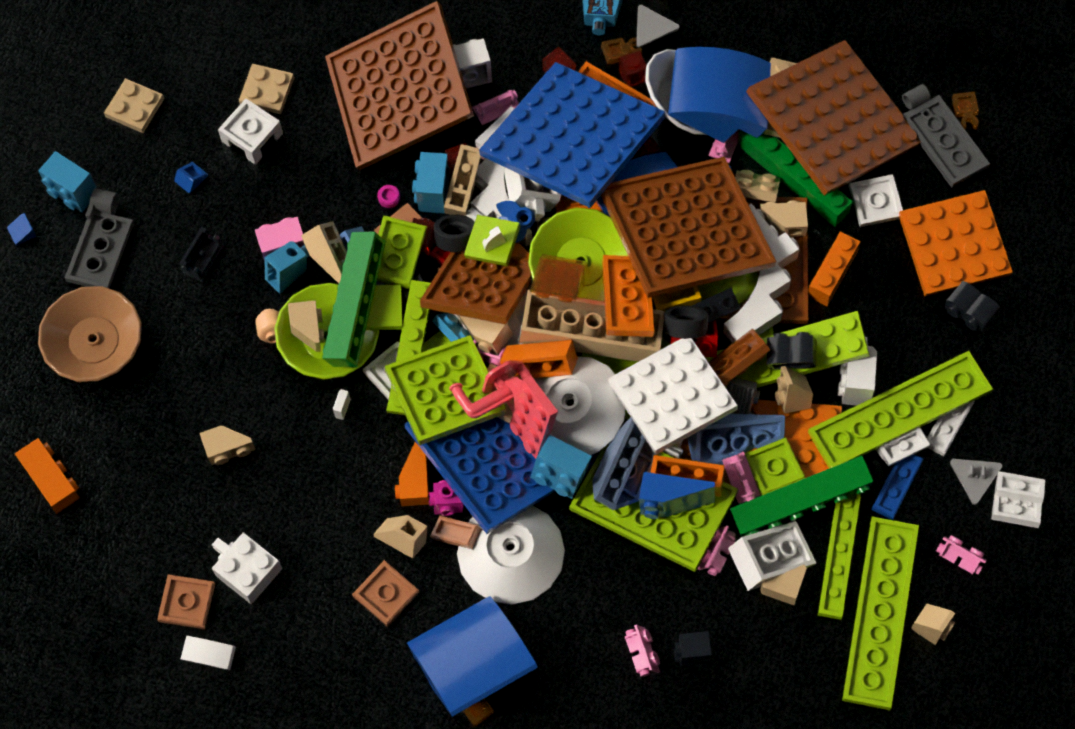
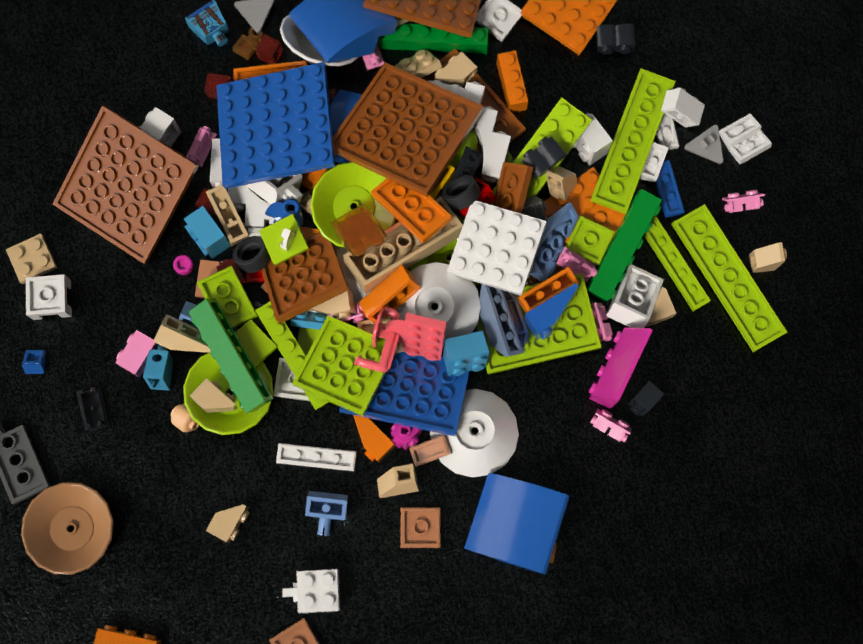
camera: 45 degrees left, 10 degrees up
white tile [333,389,351,420] -> none
none -> white tile [276,443,357,471]
none -> medium blue brick [305,491,348,536]
none -> dark pink slope [589,328,652,409]
none -> white brick [661,88,705,127]

